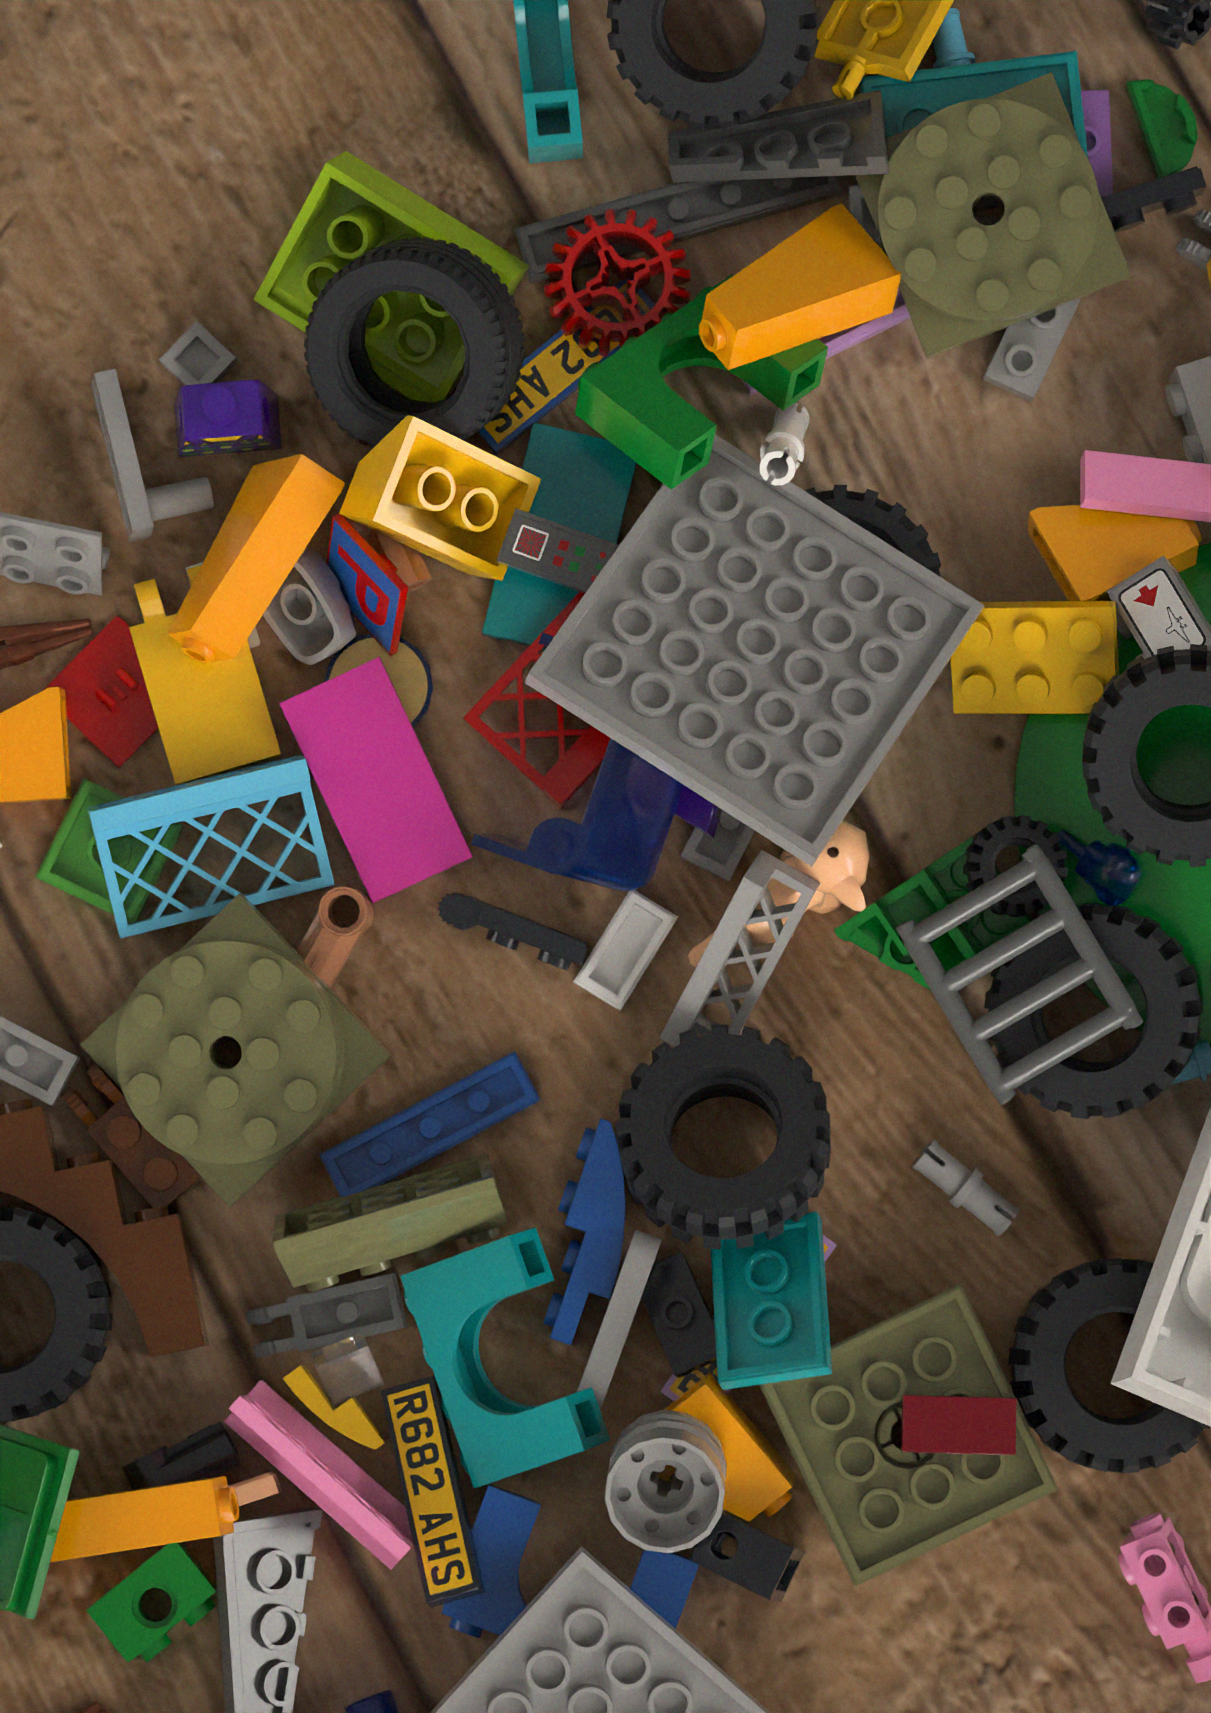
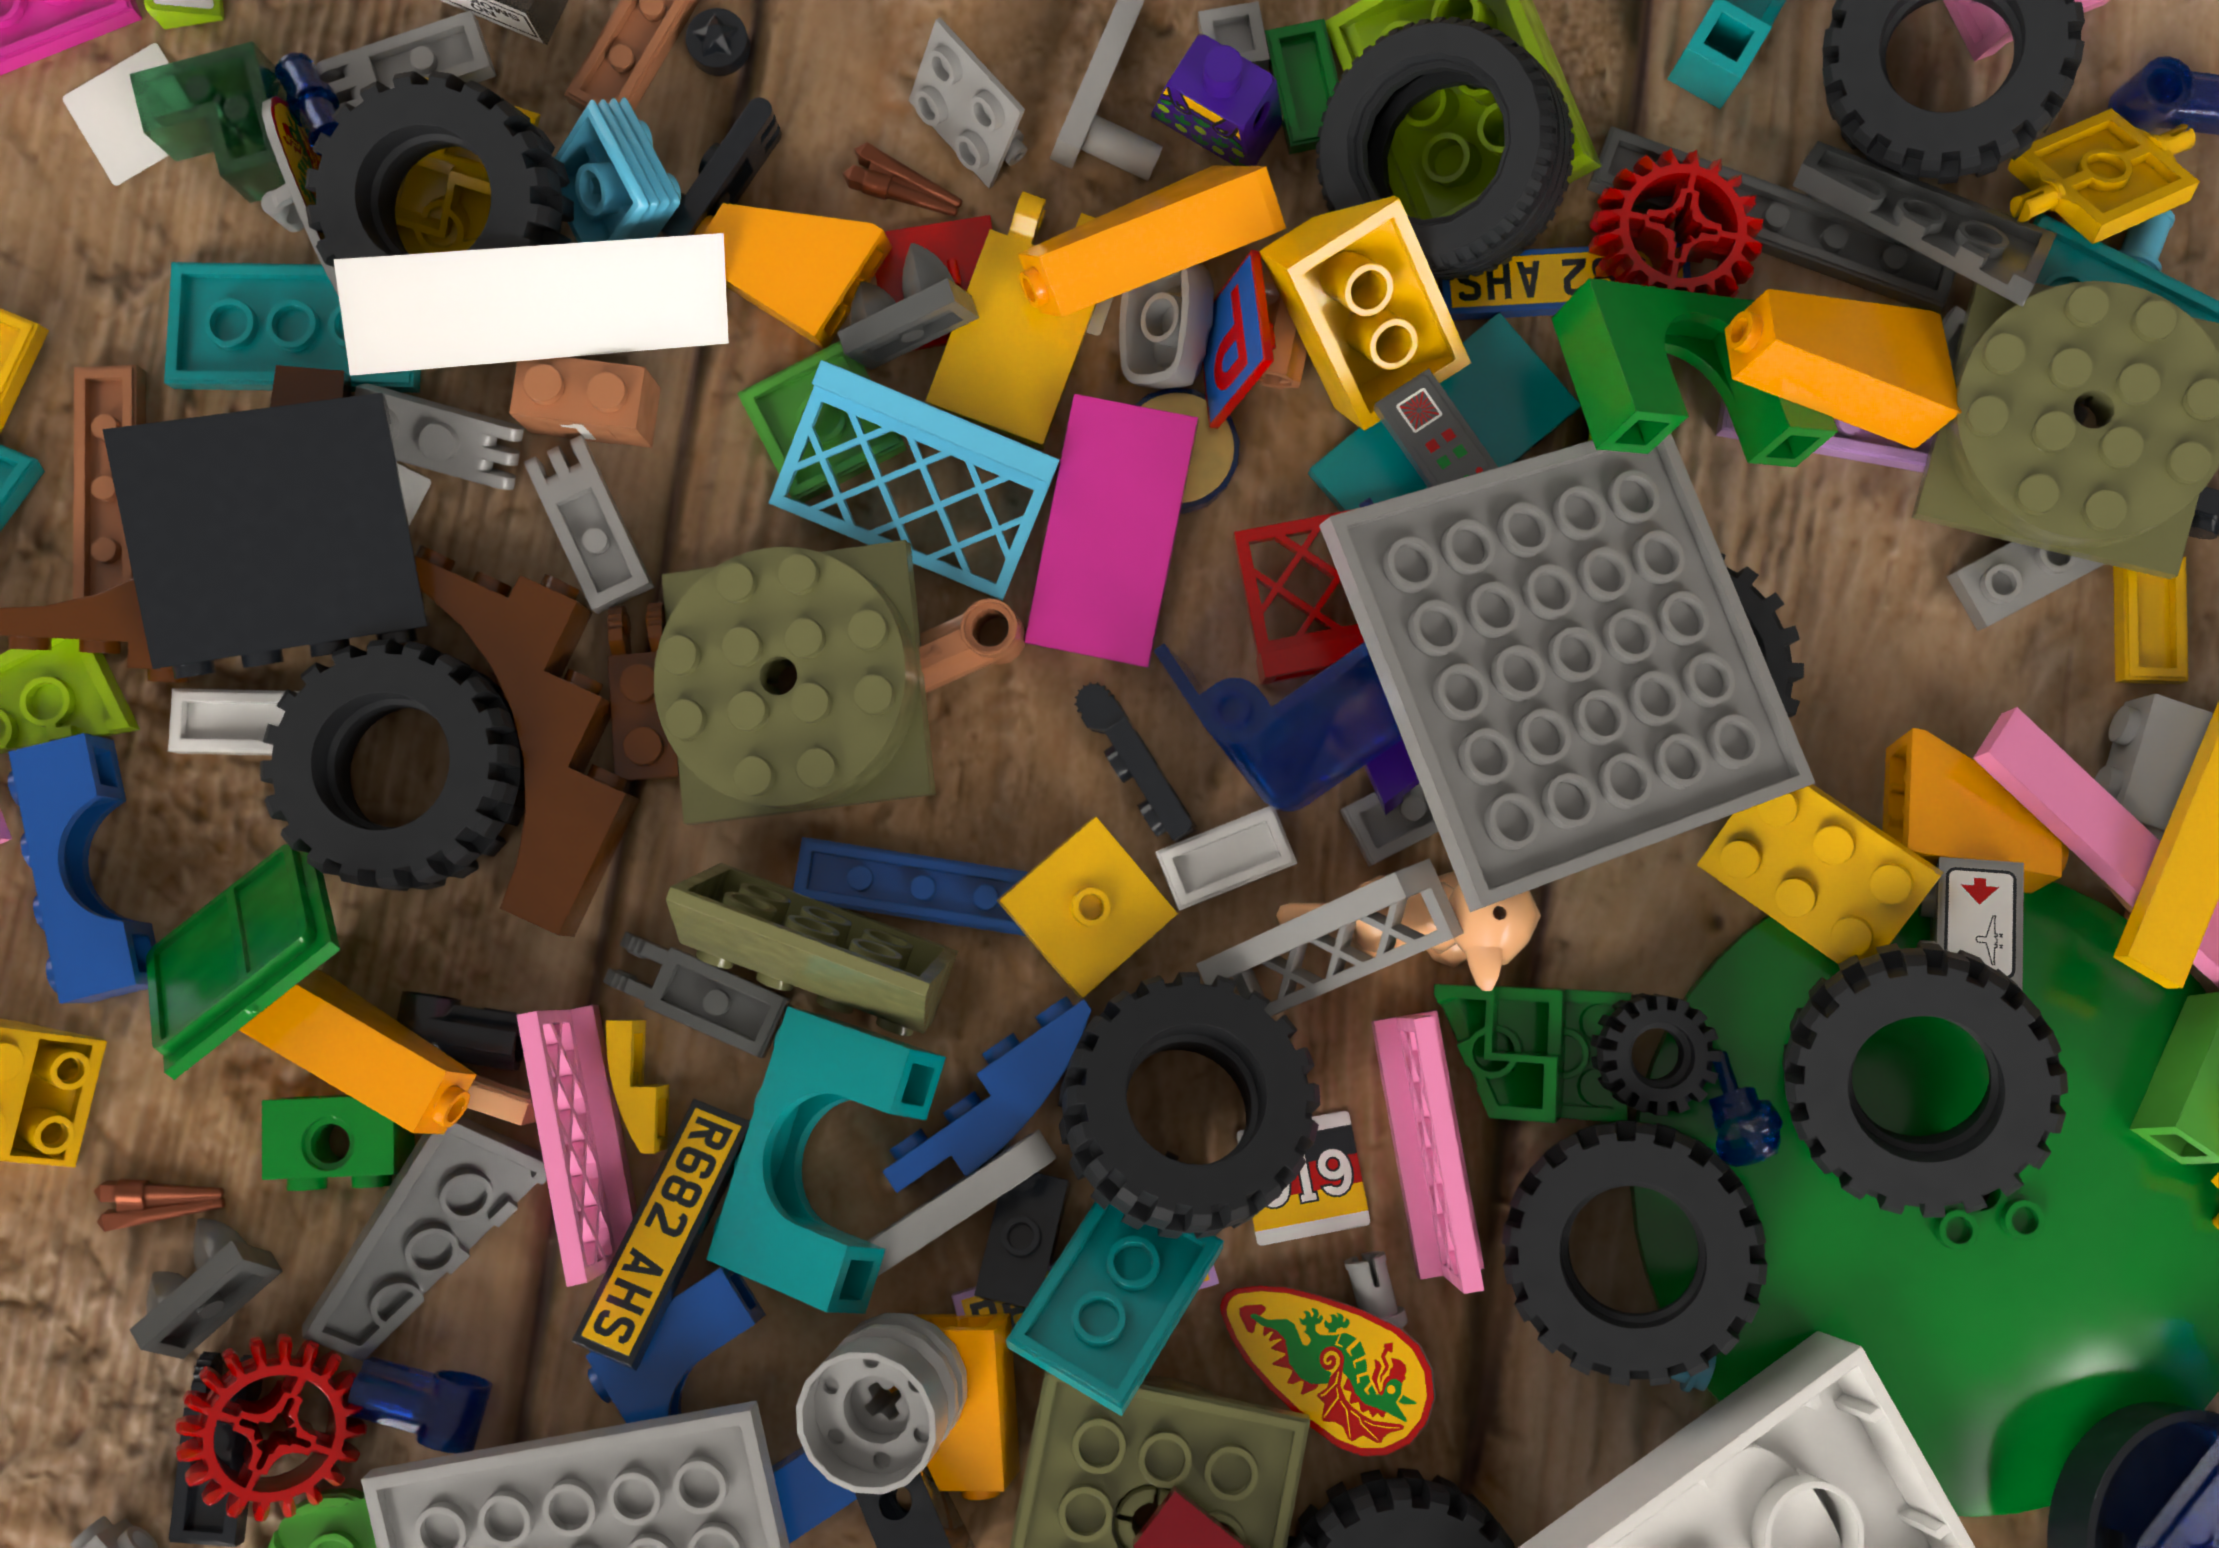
camera: 40 degrees right, 0 degrees up
clear tile [311,1332,384,1405] -> none
white pin [759,402,810,486] -> none
dark grey bar [896,844,1143,1105] -> none
none -> dark grey tile [837,243,979,370]
none -> yellow plate [996,816,1178,998]
none -> shield [1220,1286,1436,1456]
none -> sticker [1237,1111,1370,1246]
none -> green tile [1264,19,1339,155]
none -> bright pink fence [1371,1010,1485,1294]
none -> yellow tile [2113,557,2188,684]

